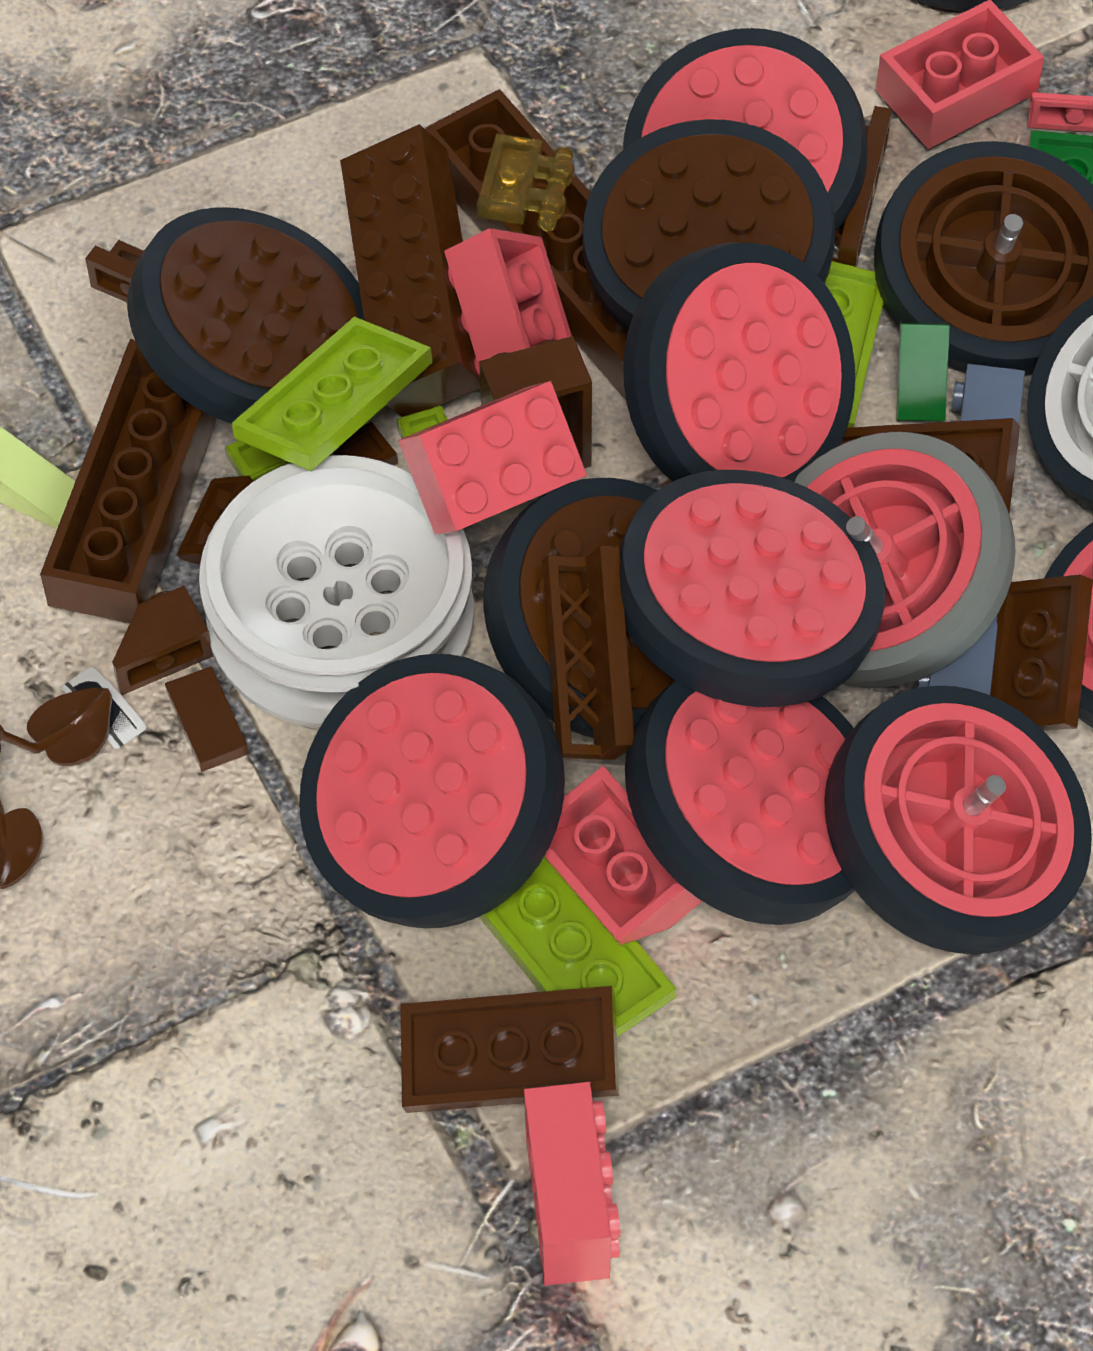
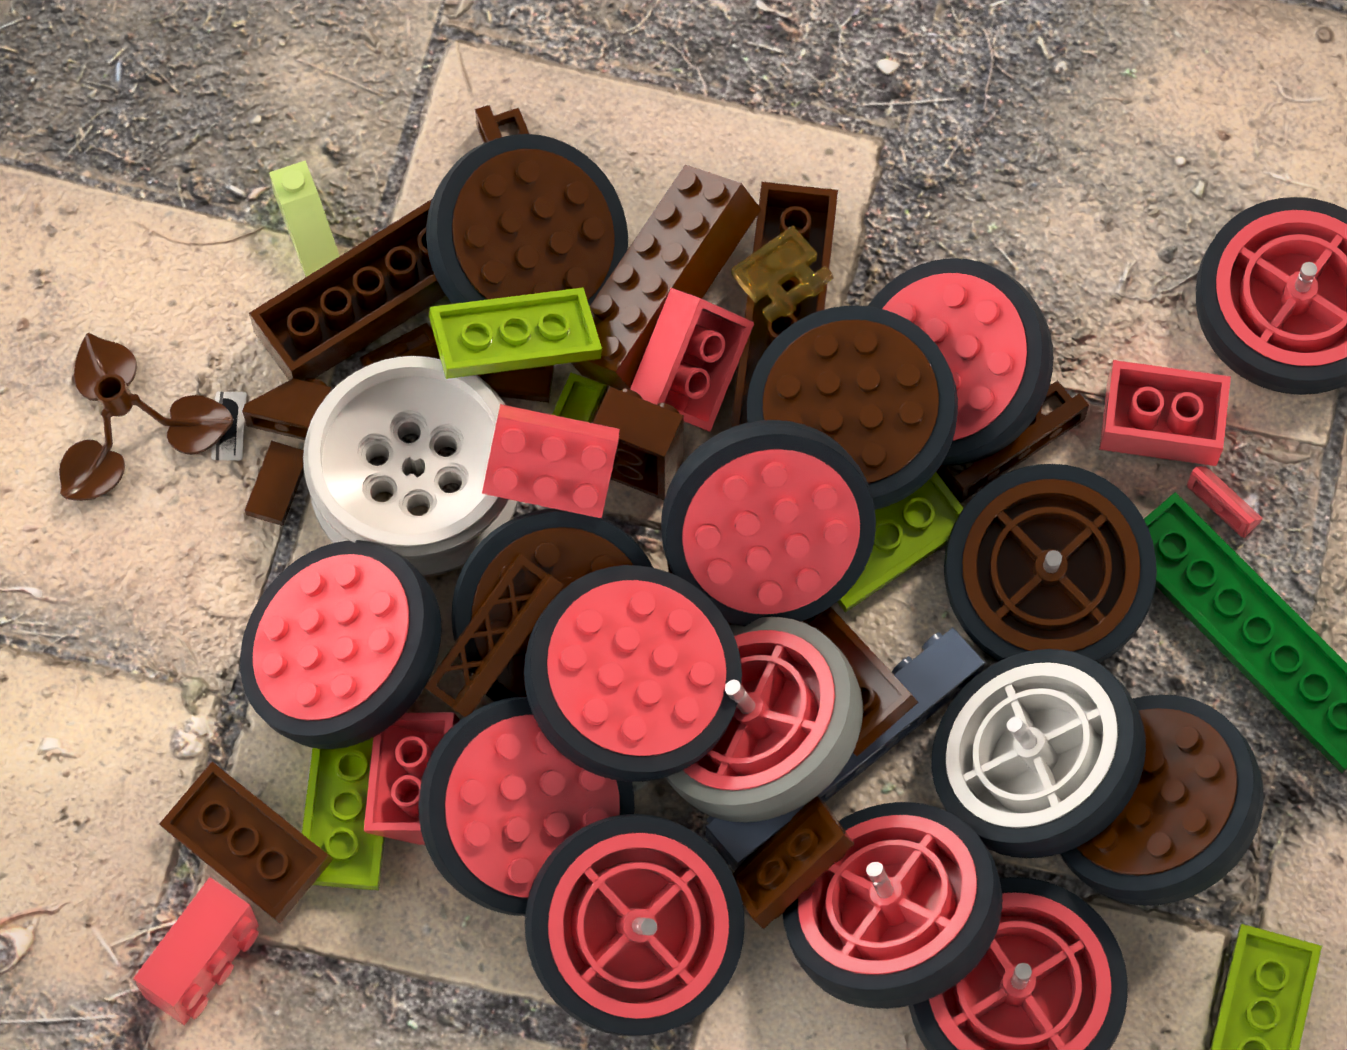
camera: 40 degrees right, 10 degrees up
green tile [896,323,950,421] -> none

